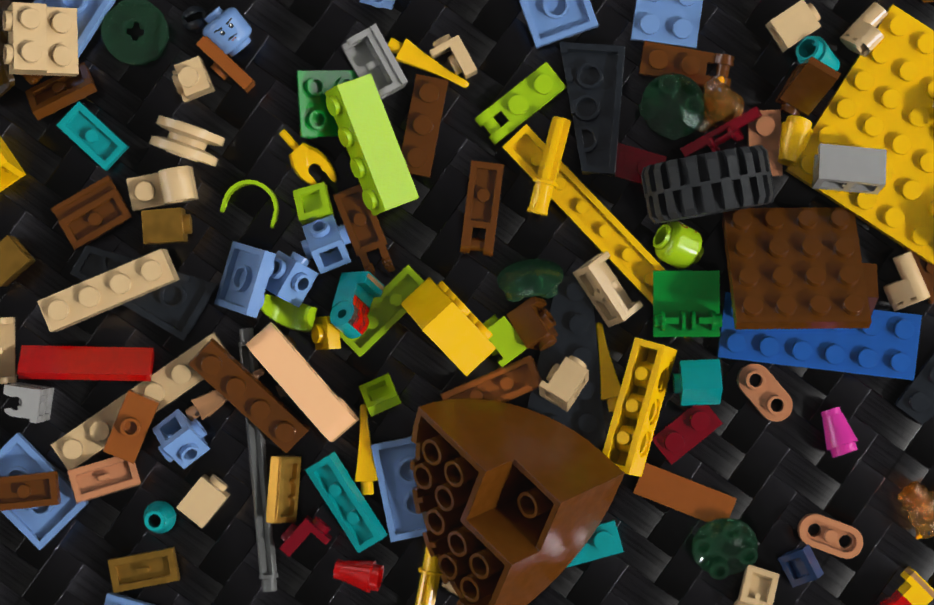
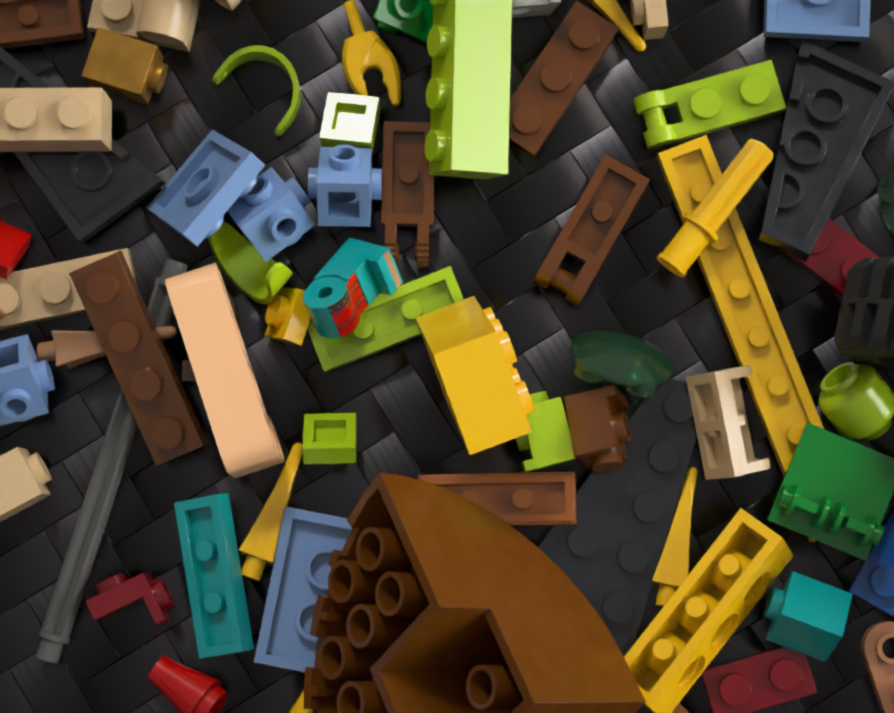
camera: 25 degrees right, 5 degrees down
pearl gold plate [266,456,301,524] -> none
tan brick [539,355,589,412] -> none

